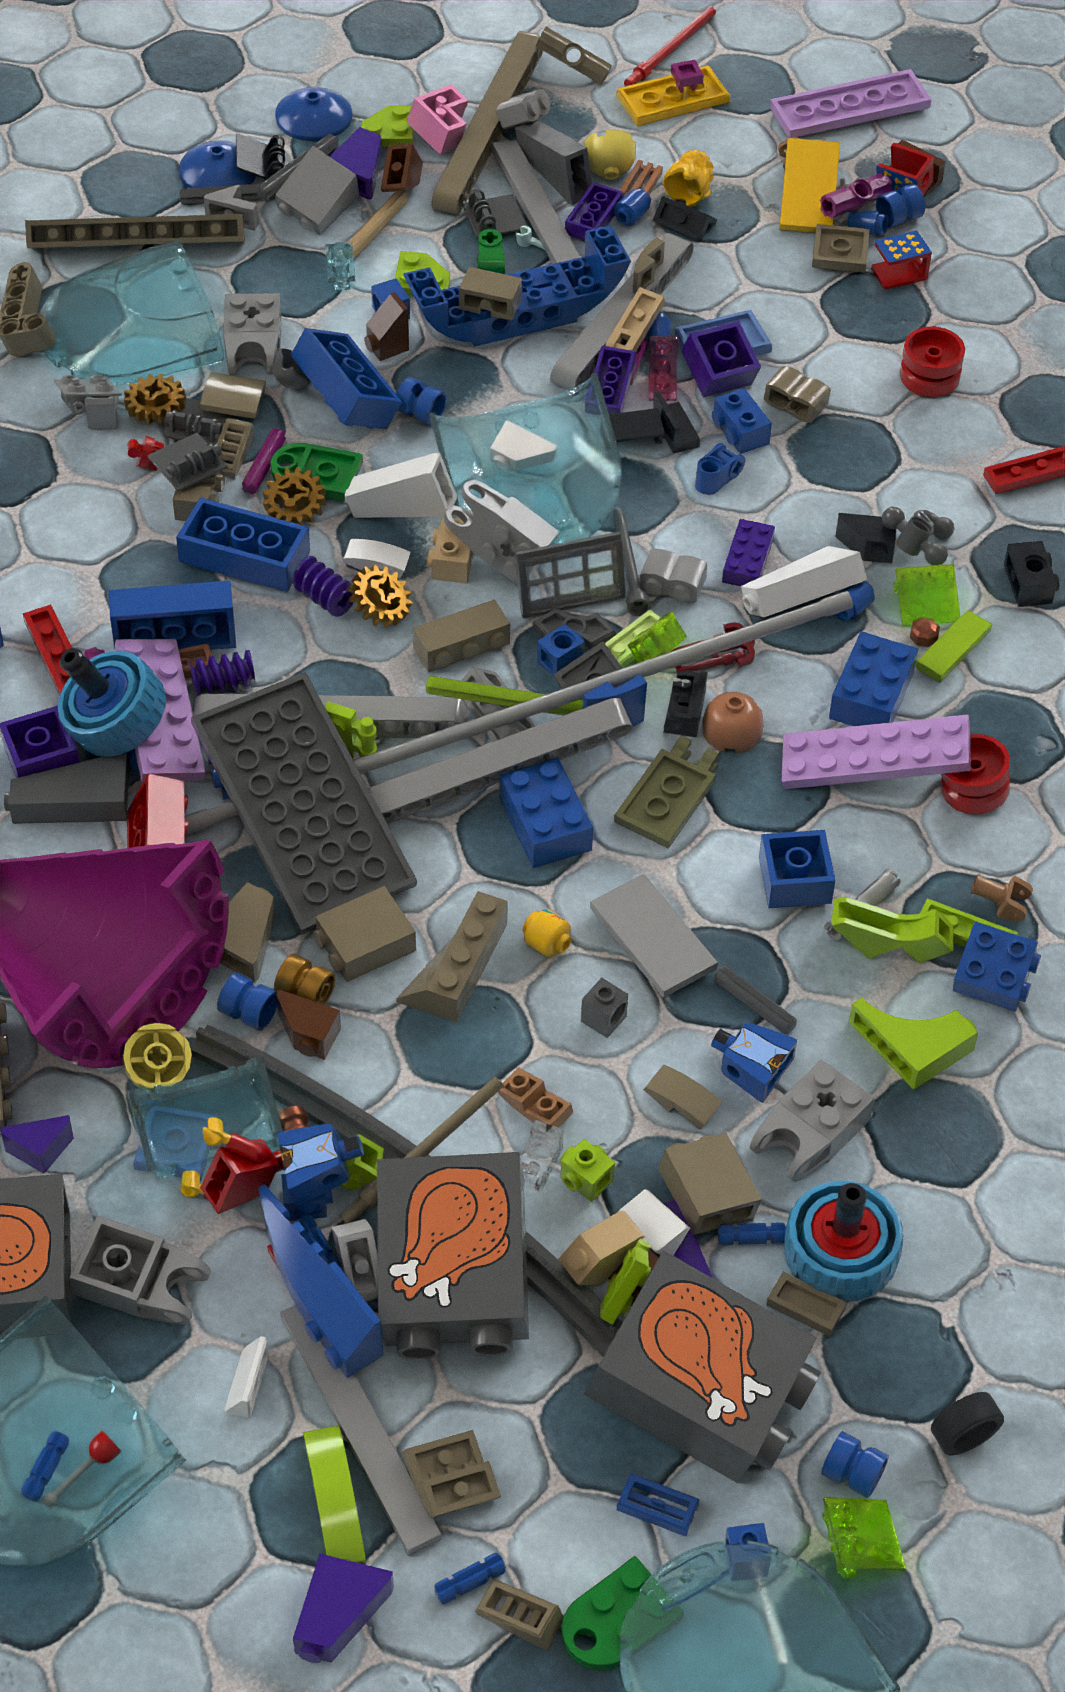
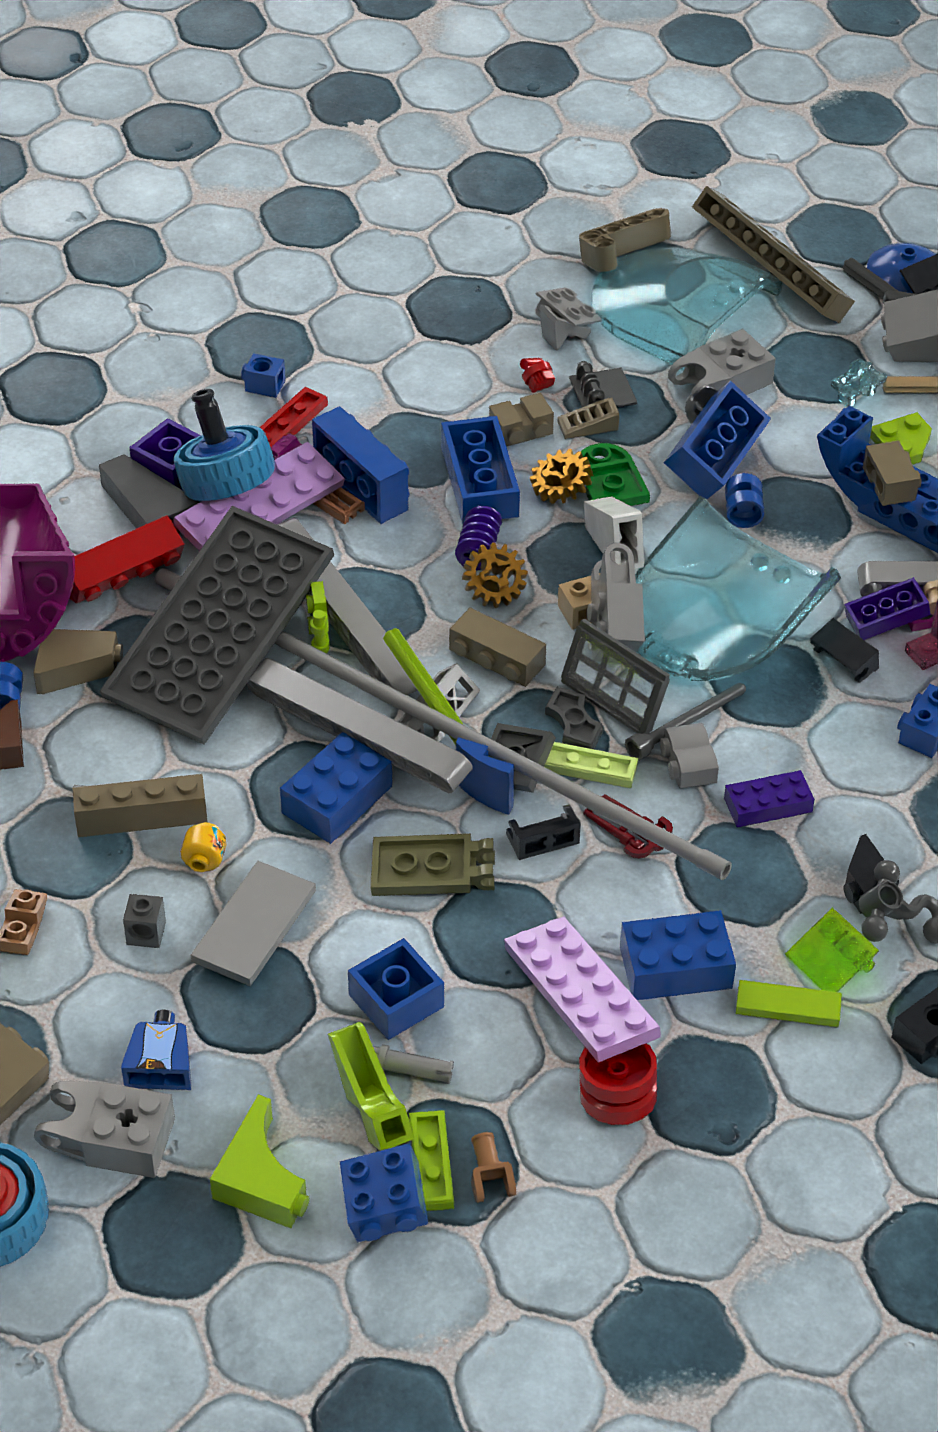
camera: 60 degrees right, 5 degrees down
pearl gold gear [124,373,186,425] -> none
dark grey hinge [148,432,228,491] -> none
dark purple piece [189,650,255,696] -> none
dark tan slope [199,372,266,419] -> none
light grey slope [204,185,259,231] -> none
magenta axle [242,428,286,494] -> none
pearl gold wheel [274,953,336,1005] -> none
dark tan brick [313,886,416,982] -> none
white slope [342,539,410,578] -> none
reddish brown slope [364,292,409,361] -> none
white slope [489,420,557,472] -> none
blue brick [537,624,585,675] -> none
clear neon green slope [627,611,687,663] -> none
dark tan slope [643,1065,723,1129] -> none
black panel [653,391,700,454] -> none
blue piece [695,443,746,495] -> none
nougat cylinder [702,691,764,753] -> none
dark grey axle [714,966,797,1034] -> none
white slope [741,546,867,617] -> none
blue brick [835,581,875,621] -> none
copper tile [910,617,940,647] -> none

